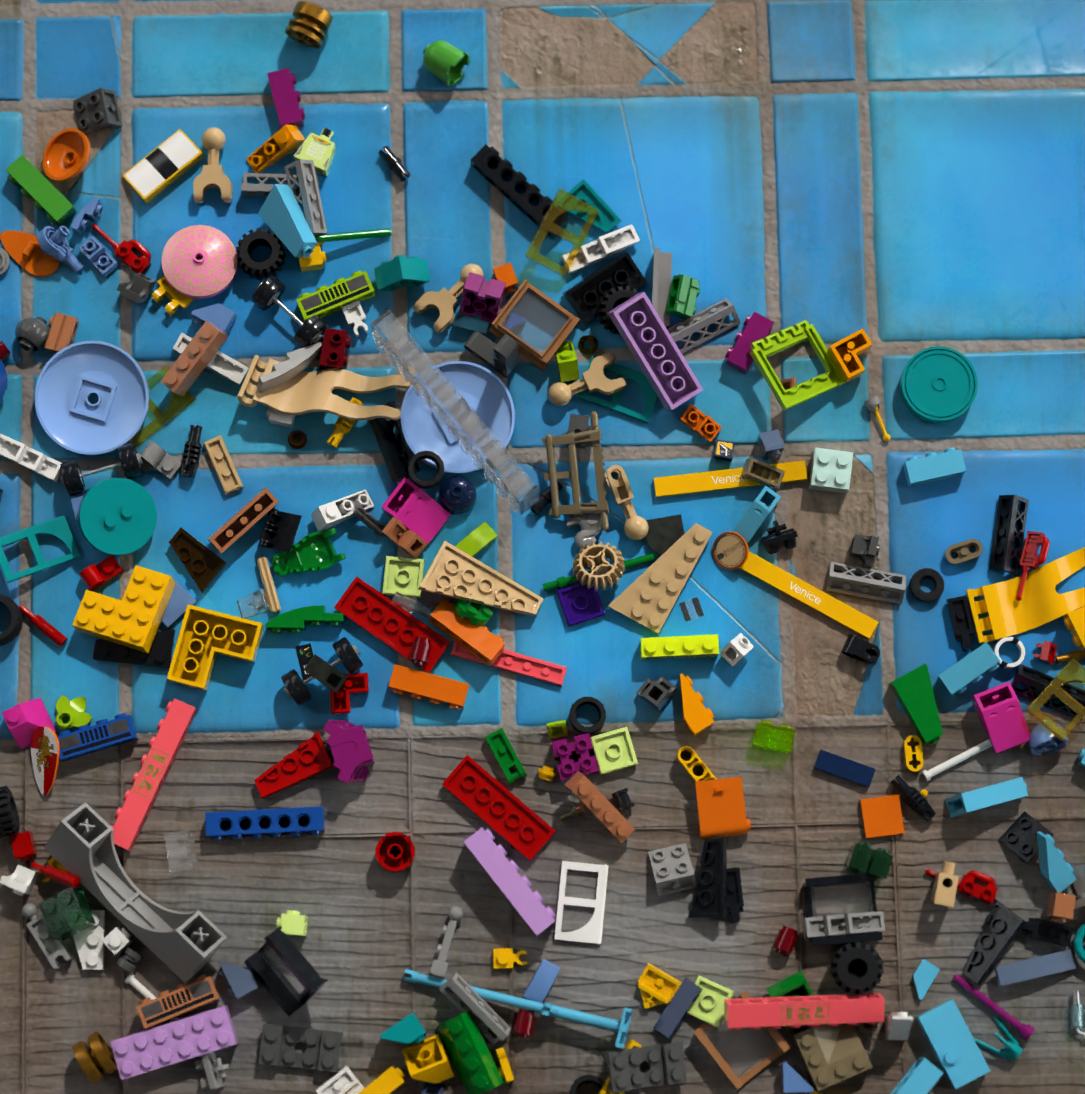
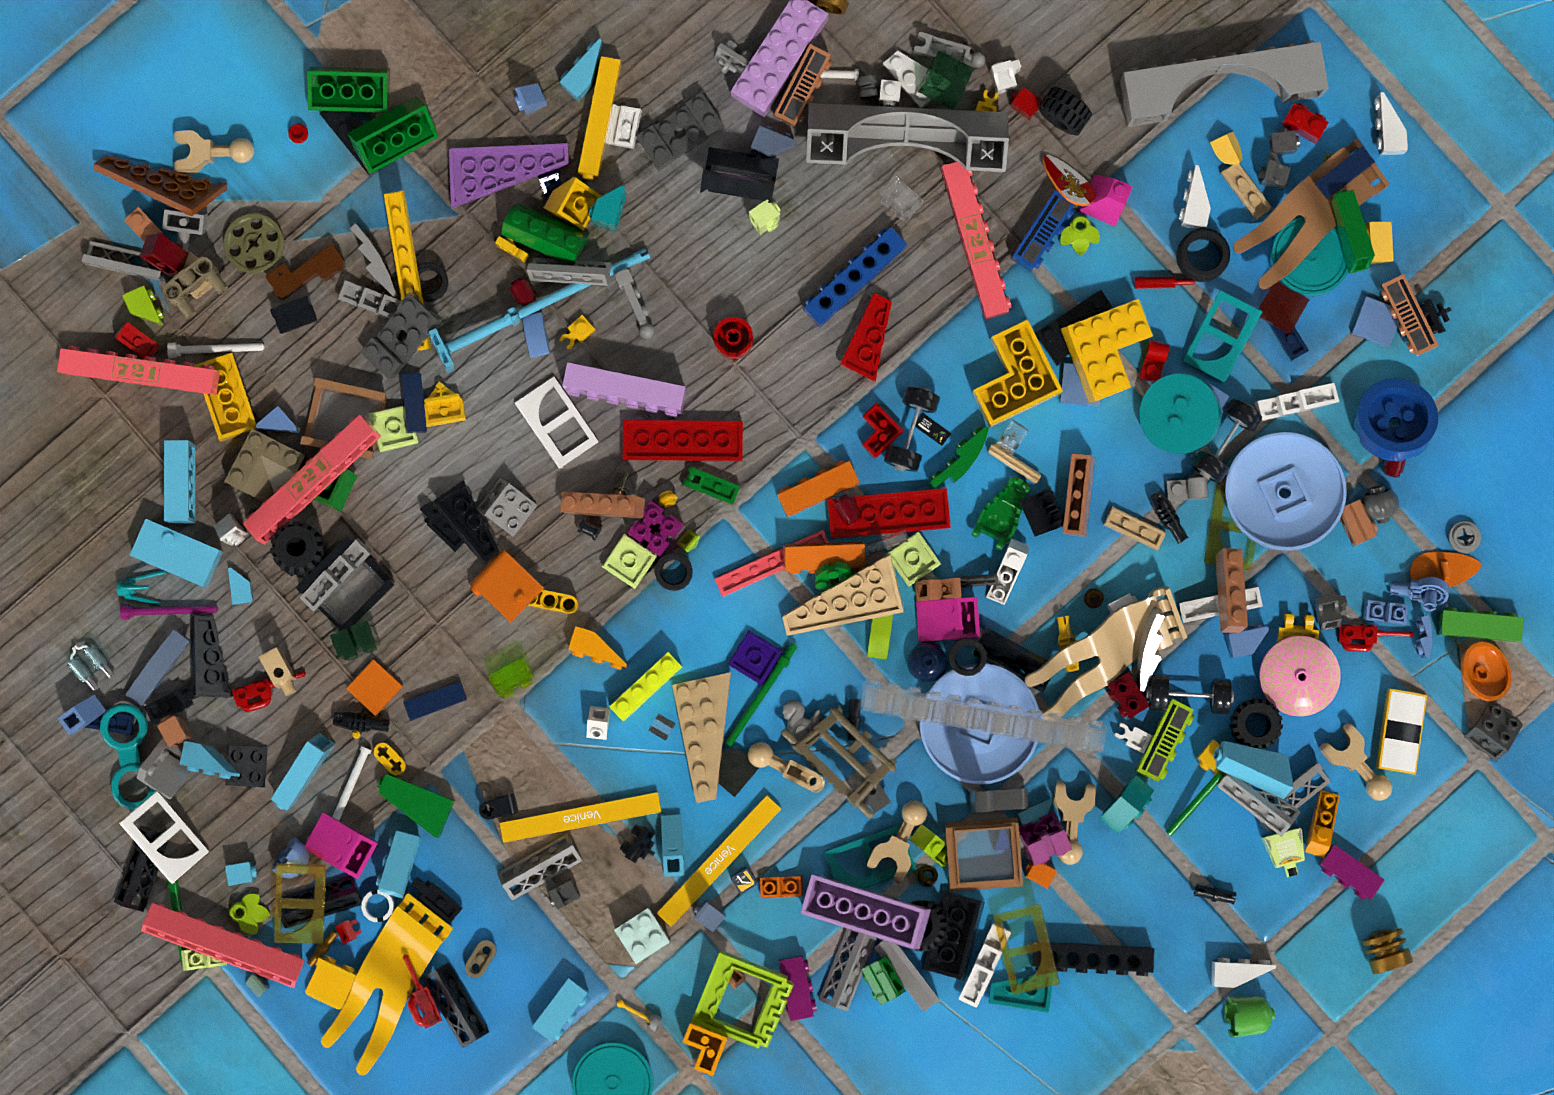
camera: 140 degrees right, 5 degrees up
red axle [30,862,80,888] -> none
dark brown wing [169,528,226,593] -> none
pearl dark grey slope [304,654,347,693] -> none
magenta slope [323,720,375,783] -> none
tan gear [573,541,625,591] -> none
dark grey brick [636,676,677,712] -> none
piece [712,531,749,570] -> none
dark tan slope [741,457,785,489] -> none
dark red brick [773,925,798,956] -> none
black tyre [910,568,944,603] -> none
none -> white slope [1211,958,1276,988]

